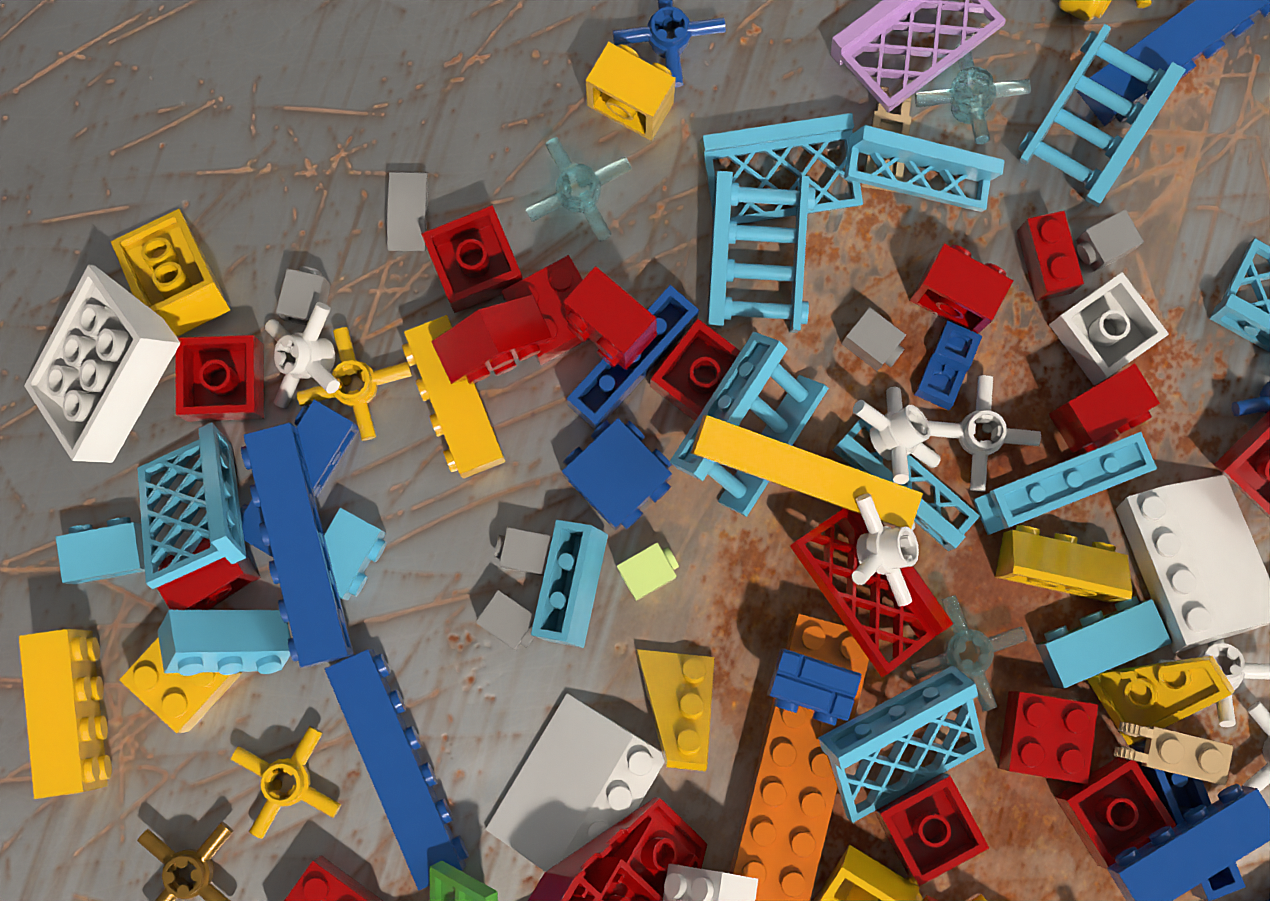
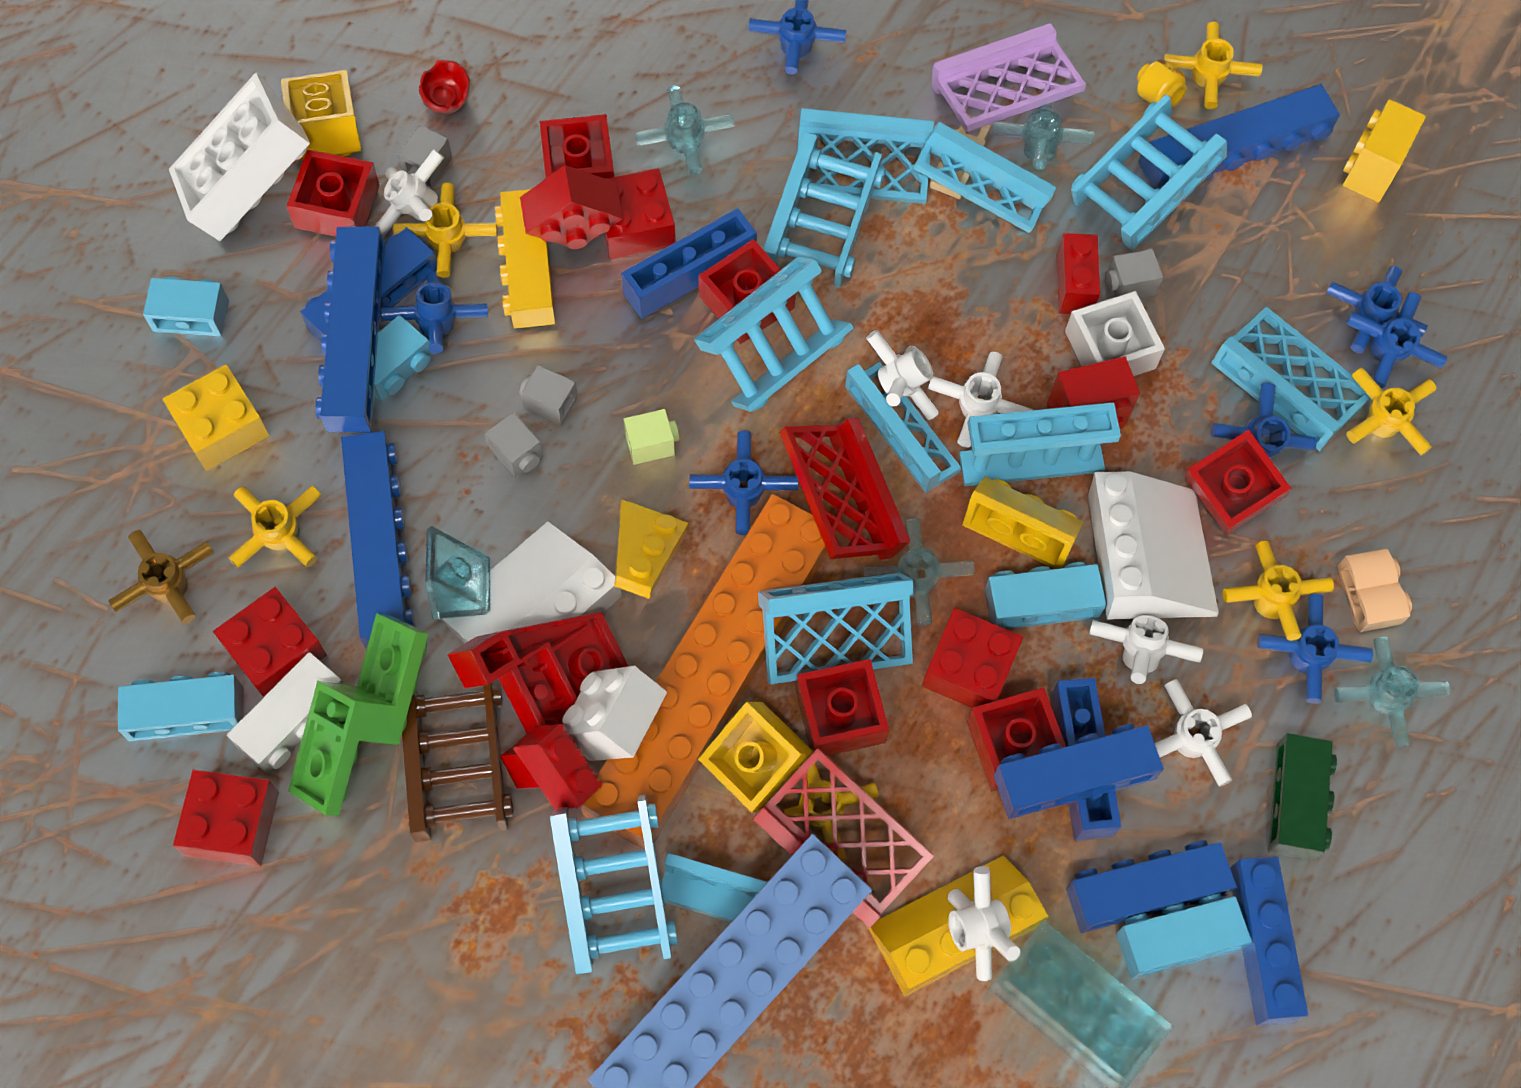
camera: 15 degrees right, 15 degrees down
yellow brick [19,629,112,799] -> none
medium azure fence [137,422,246,590] -> none
red brick [157,538,261,610] -> none
medium azure brick [158,610,291,676] -> none
light grey slope [387,172,428,251] -> none
medium azure brick [531,520,608,648] -> none
blue brick [562,418,672,531] -> none
red brick [563,266,657,370] -> none
yellow brick [586,41,676,141] -> none
yellow tile [691,415,923,529] -> none
blue brick [767,649,862,726] -> none
light grey brick [842,307,906,371] -> none
white bar [852,494,919,606] -> none
red brick [909,243,1014,334] -> none
blue slope [914,321,982,410] -> none
yellow wing [1086,655,1235,745] -> none
tan hinge [1114,722,1233,786] -> none
none -> blue bar [381,272,488,354]
none -> red hair [419,60,470,114]
none -> clear light blue slope [425,526,490,619]
none -> blue bar [689,431,798,535]

